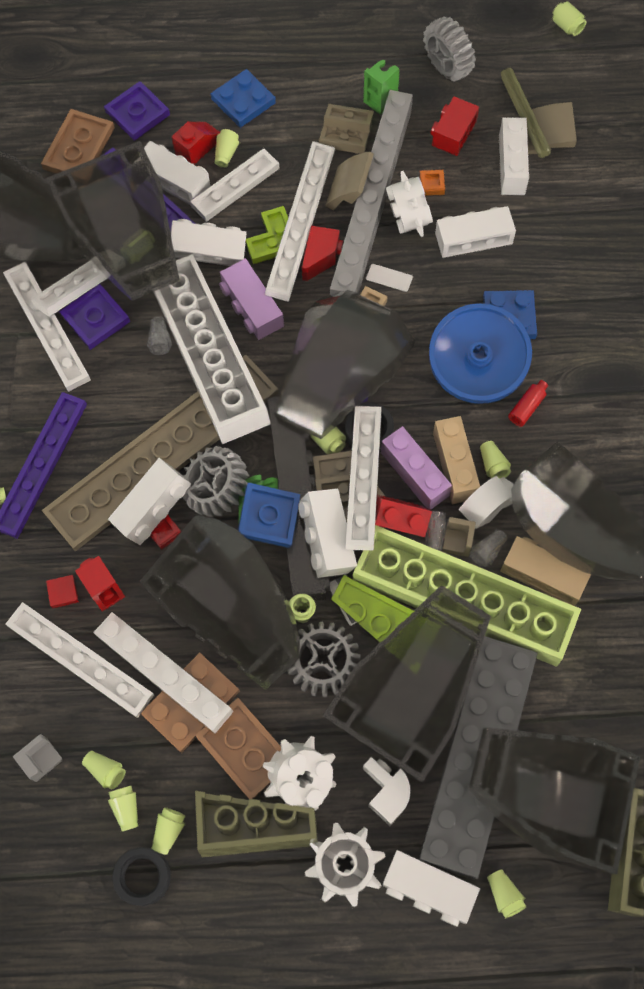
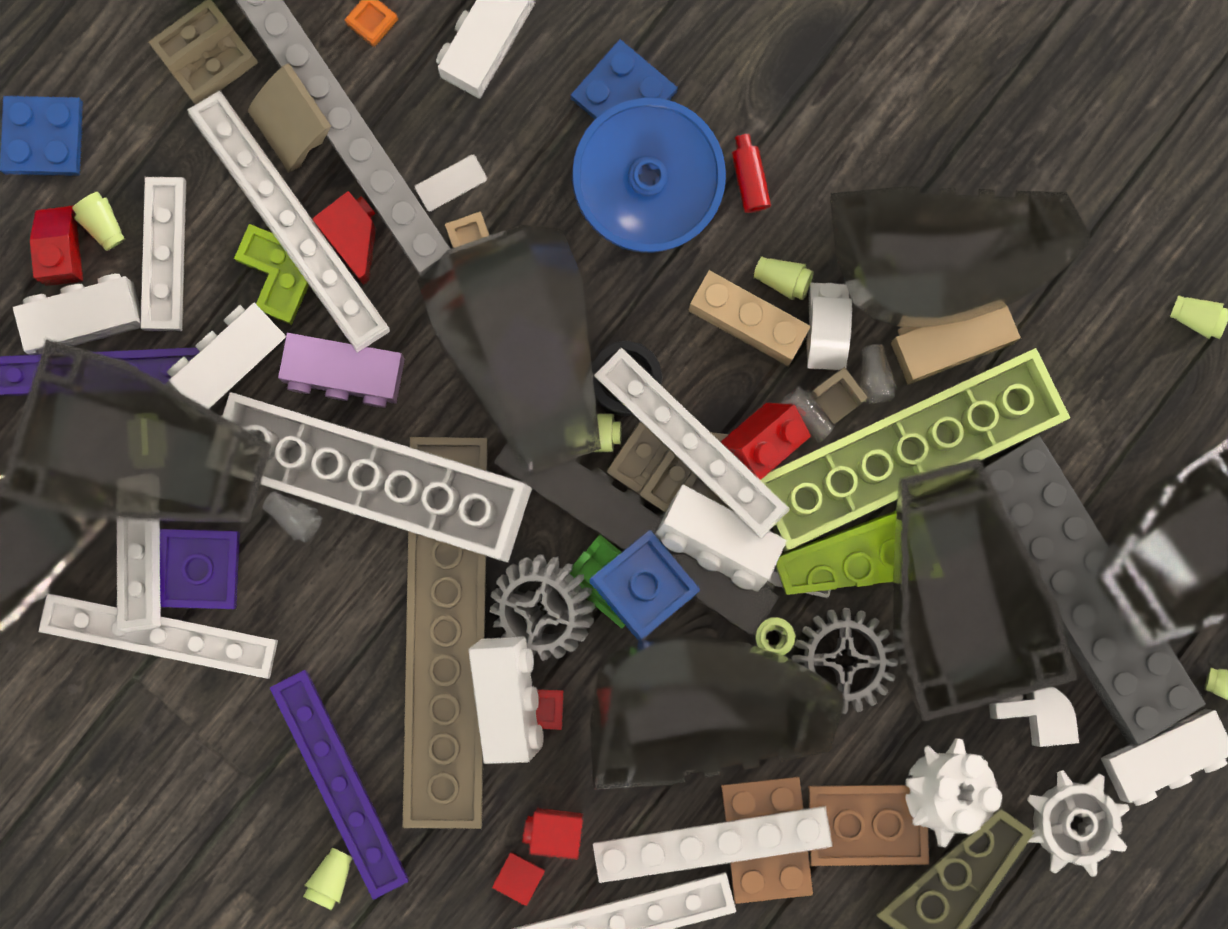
camera: 55 degrees left, 15 degrees up
lavender brick [381,426,452,510] -> none
white brick [386,171,433,237] -> none

